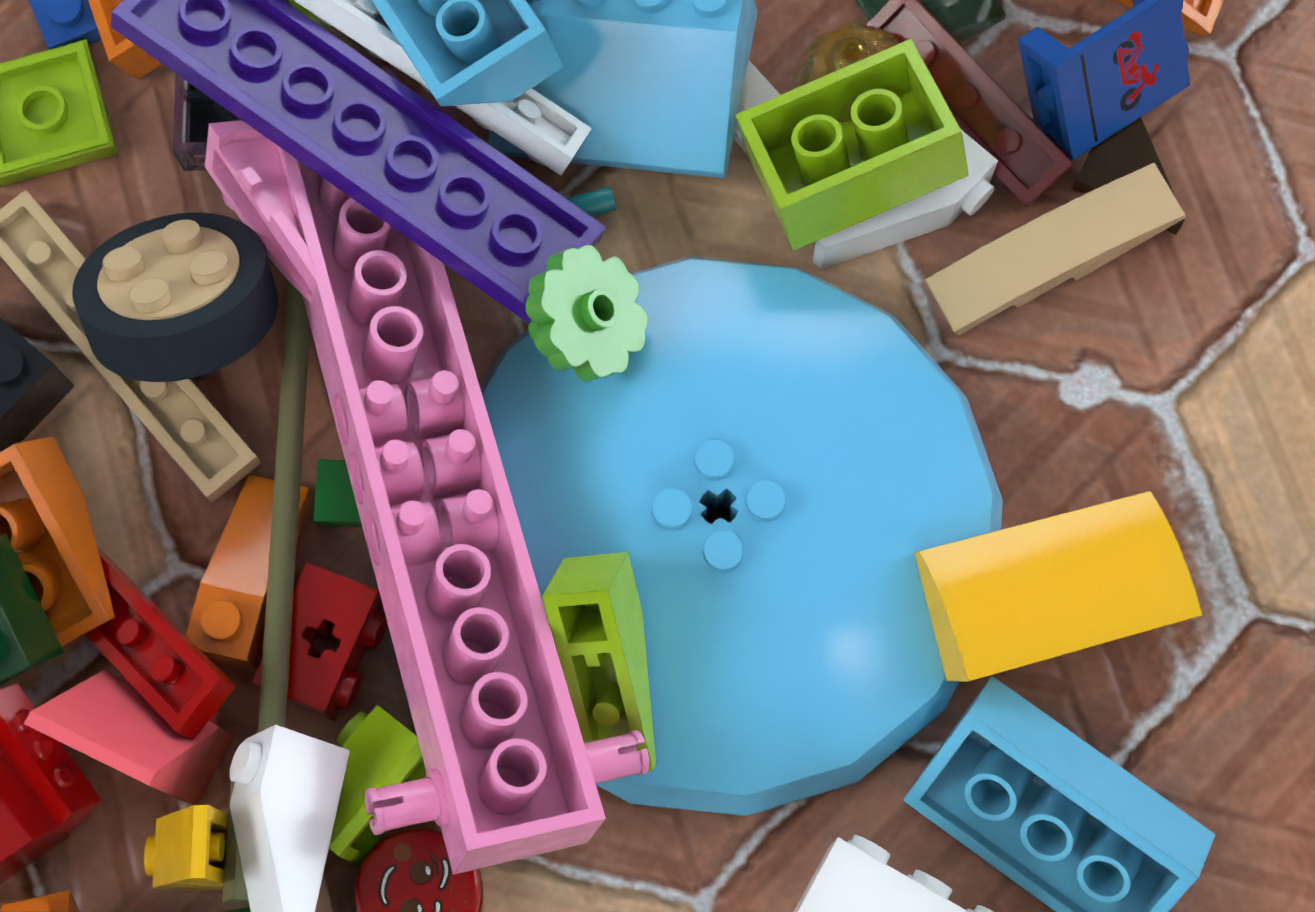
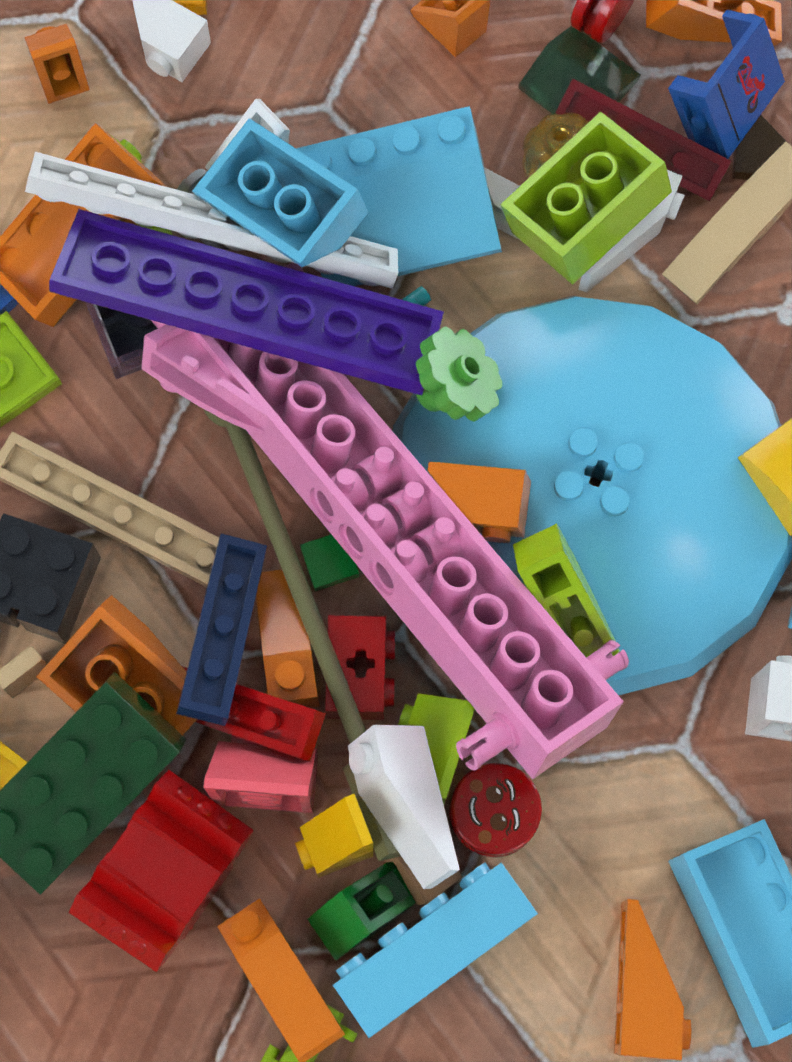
camera: 25 degrees left, 0 degrees up
black wheel [72,213,279,382] -> none
none -> dark blue plate [176,533,267,726]
none -> orange slope [428,461,531,543]

